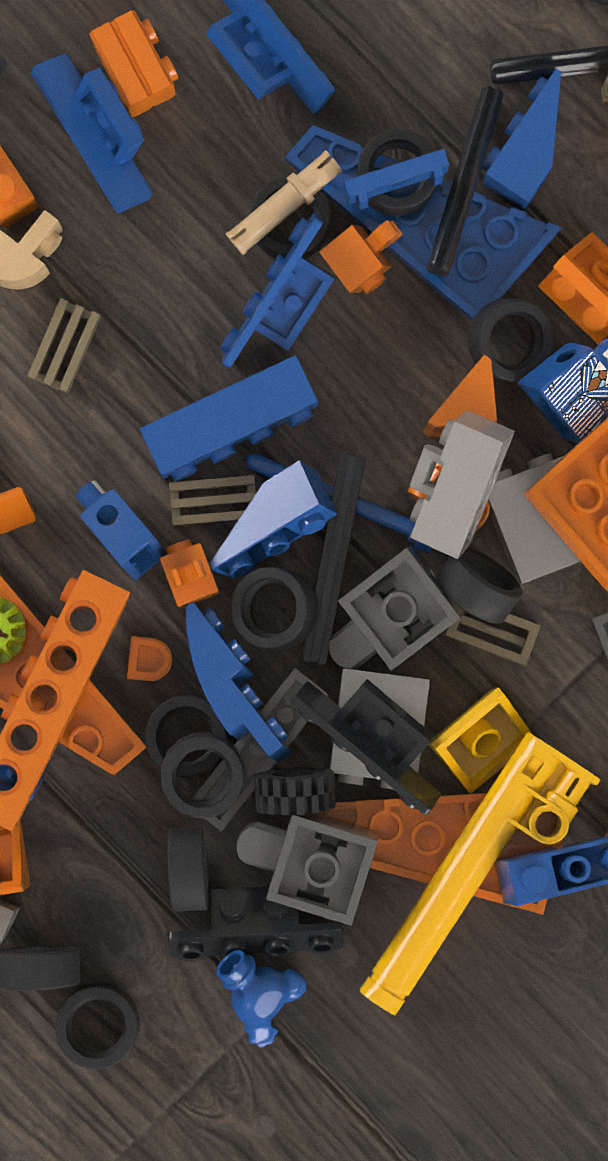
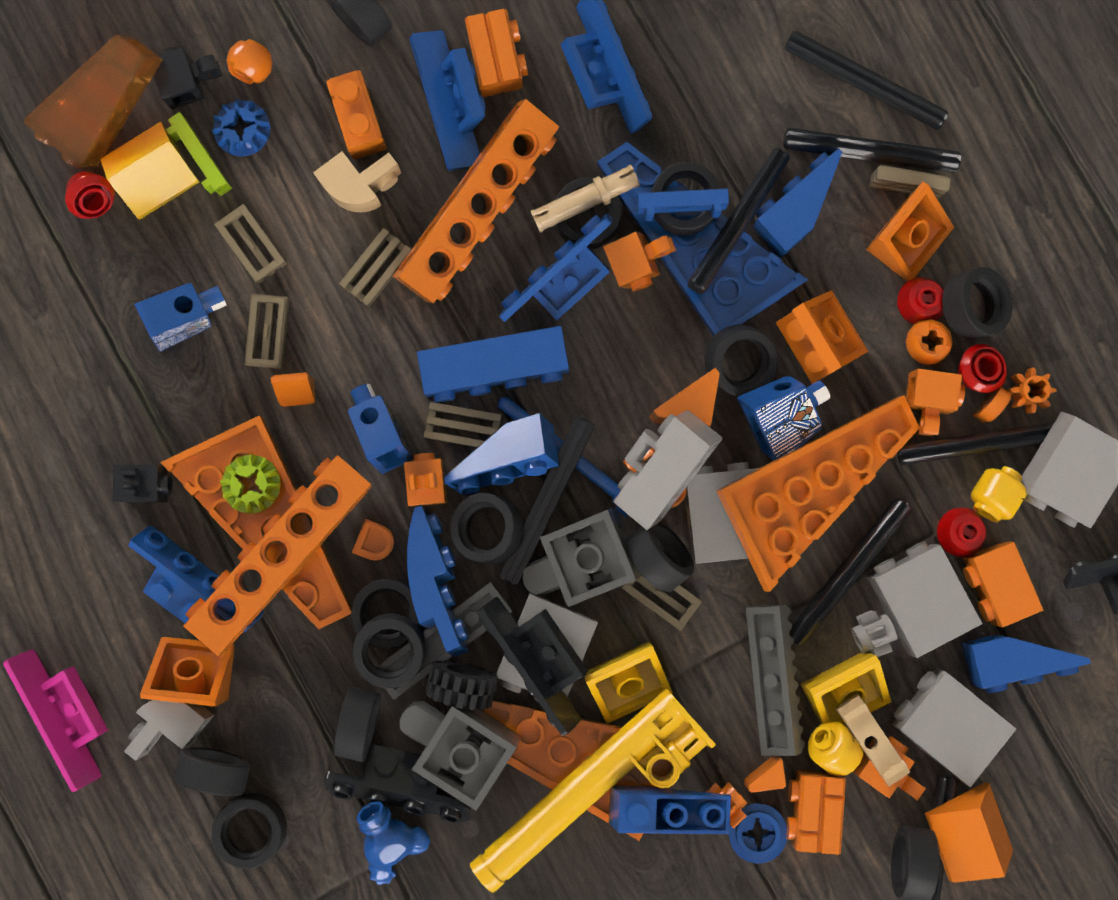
camera: 20 degrees right, 0 degrees up
none -> orange brick [392,99,559,303]

